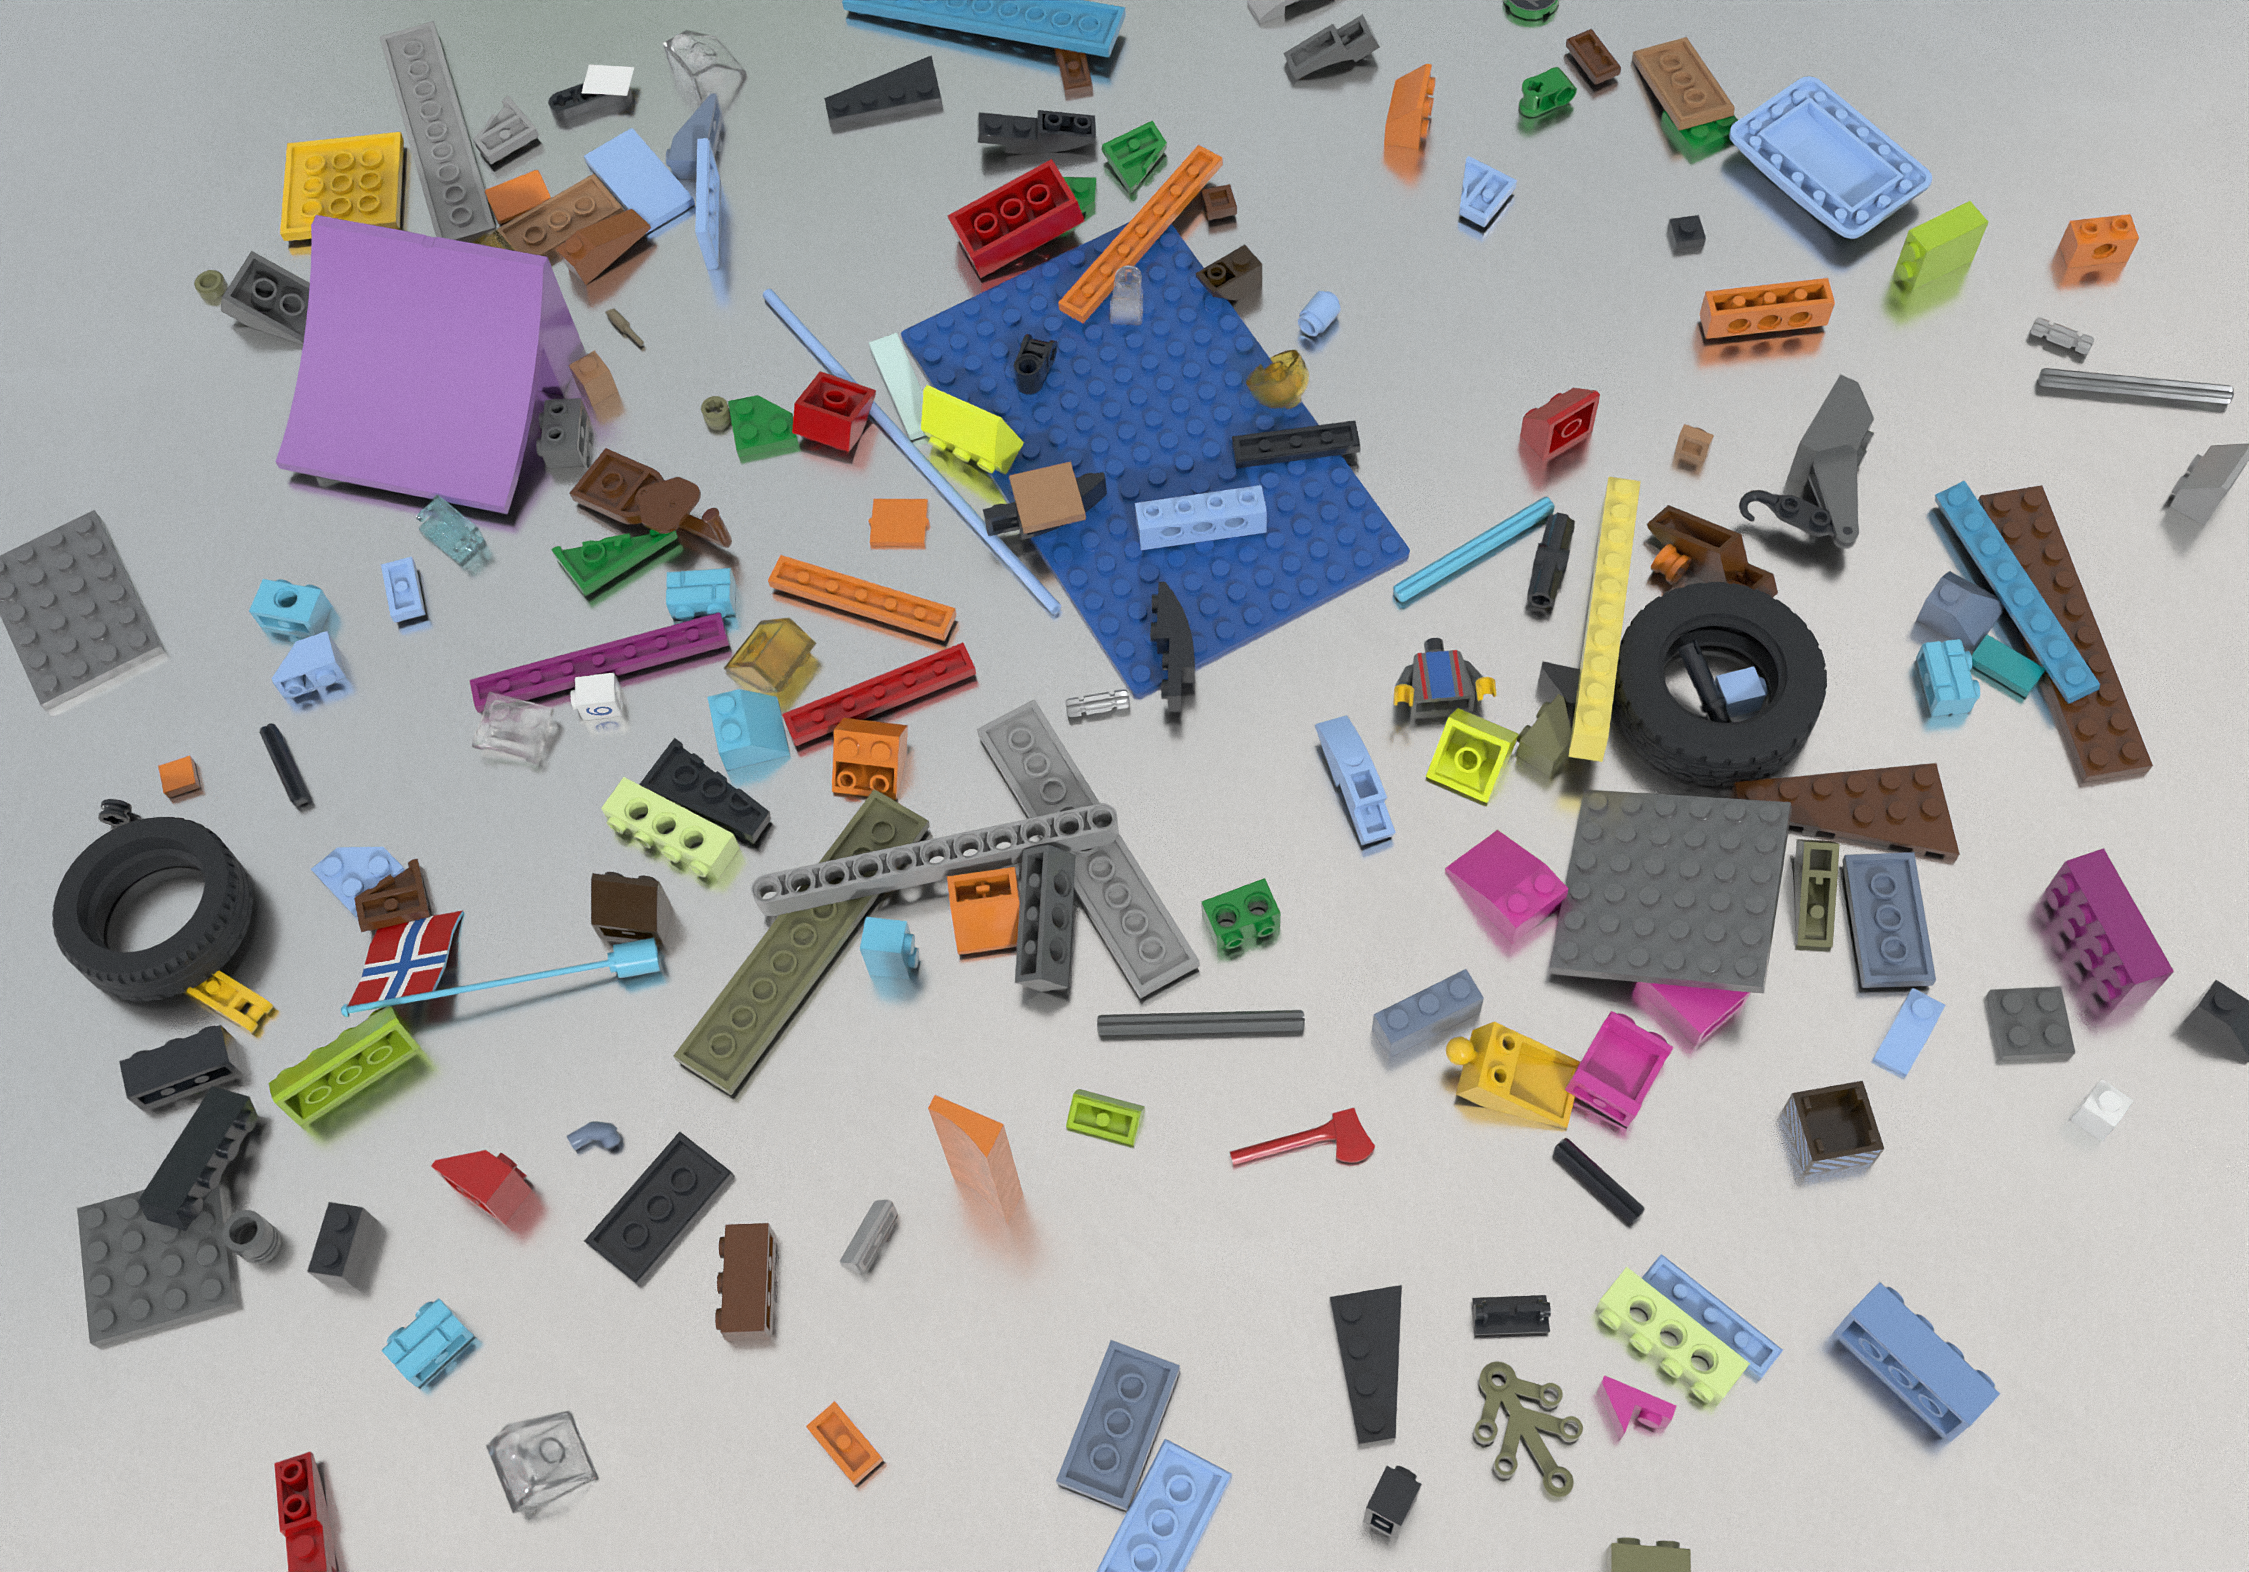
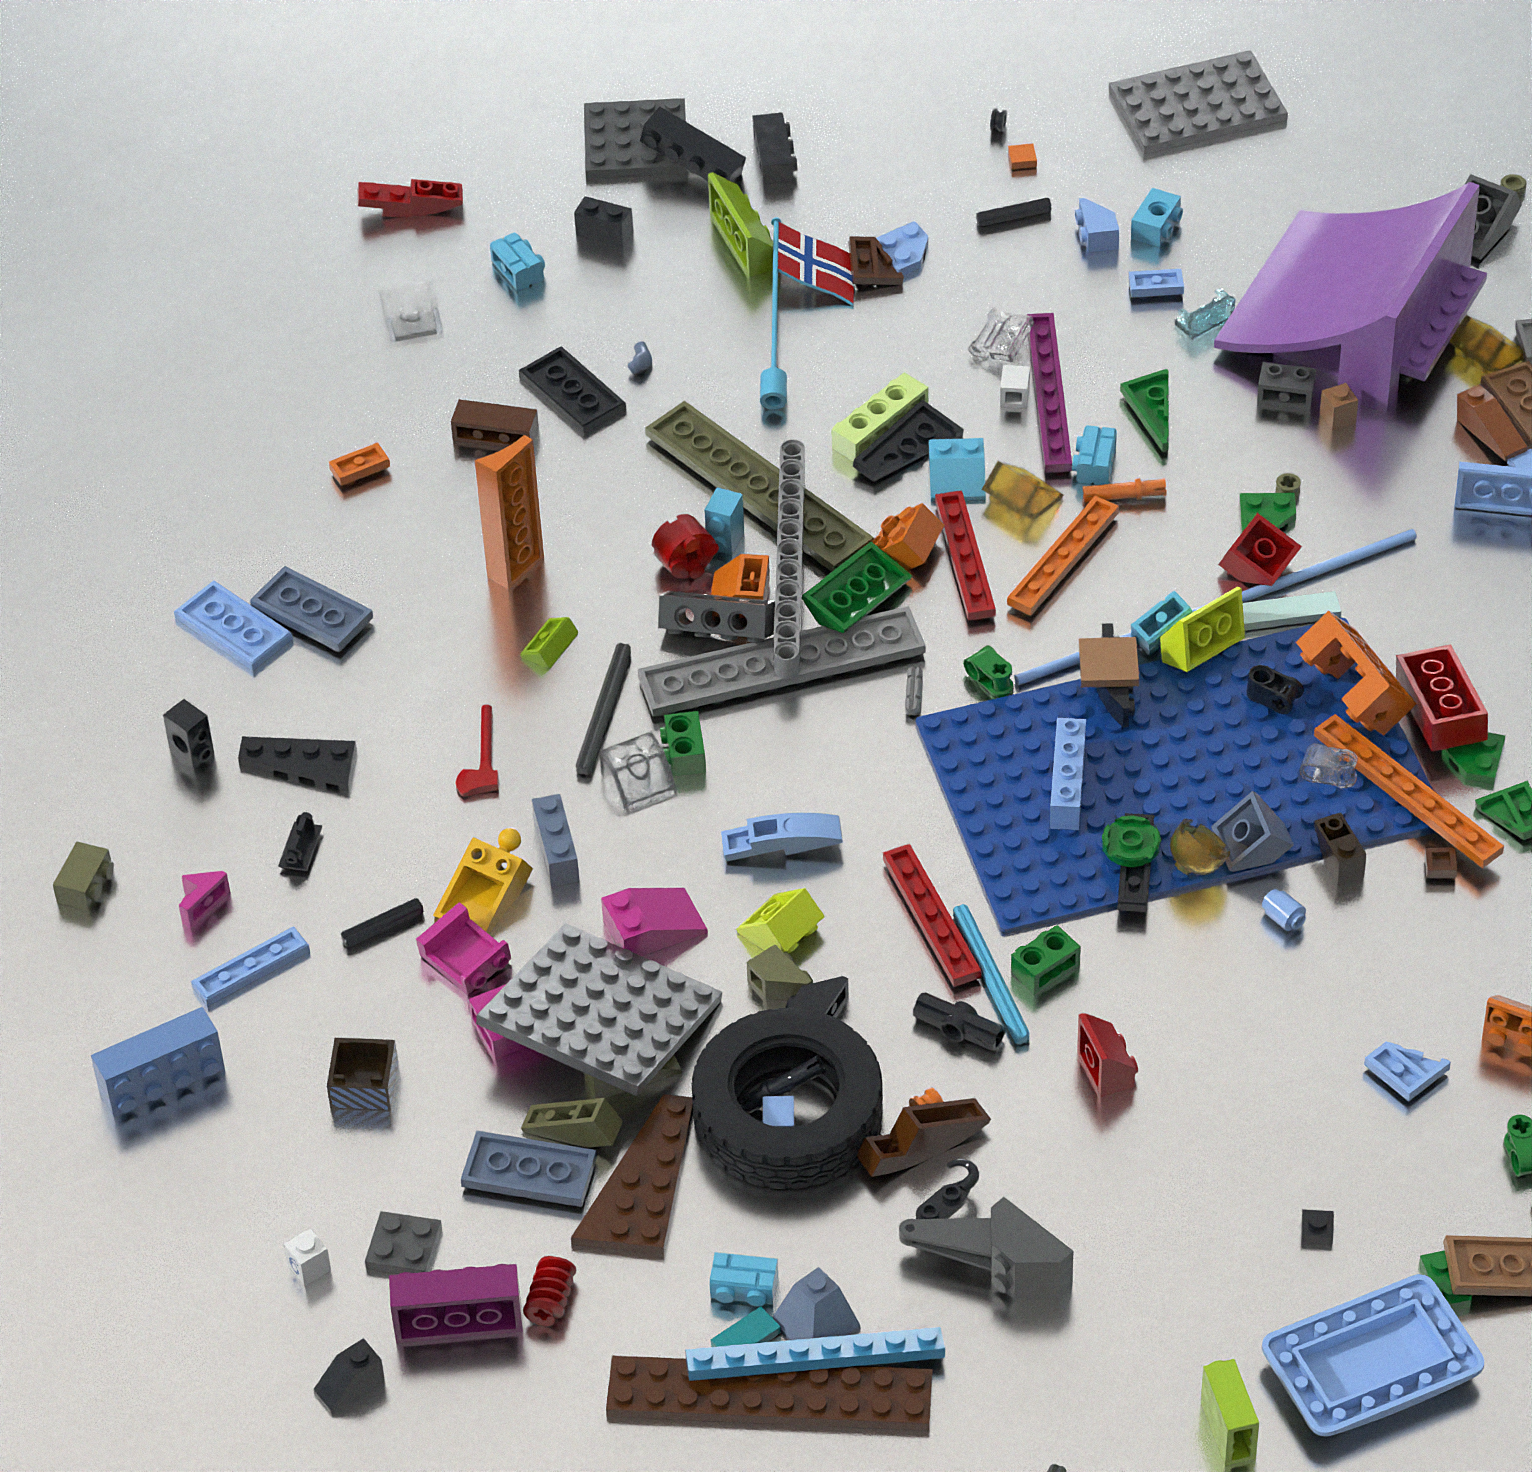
camera: 100 degrees right, 15 degrees down
black tyre [52,817,253,1001] -> none
yellow plate [185,970,274,1034] -> none
dark grey piece [222,1210,280,1263] -> none
red slope [431,1150,532,1225] -> none
reddish brown plate [569,448,732,548] -> none
dark brown slope [591,872,673,945] -> none
dark tan piece [605,308,644,346] -> none
orange piece [868,499,930,546] -> none
black slope [1150,582,1195,712] -> none
torso [1393,638,1497,716] -> none
olive plant [1474,1361,1583,1500] -> none
light yellow brick [1568,477,1641,762] -> none
yellowish green brick [1595,1267,1750,1406] -> none
medium nougat plate [1675,424,1714,462] -> none
orange brick [1699,278,1835,339] -> none
light blue slope [1873,988,1945,1077] -> none
none -> red piece [523,1256,577,1327]
none -> clear slope [599,731,678,812]
none -> red brick [652,514,719,579]
none -> green slope [801,542,912,633]
none -> red plate [883,843,981,987]
none -> green piece [963,645,1014,698]
none -> green brick [1011,925,1081,995]
none -> orange pin [1082,478,1167,503]
none -> green tile [1102,816,1161,867]
none -> medium azure brick [1130,591,1193,656]
none -> sand blue slope [1211,791,1294,872]
none -> orange plate [1296,610,1417,735]

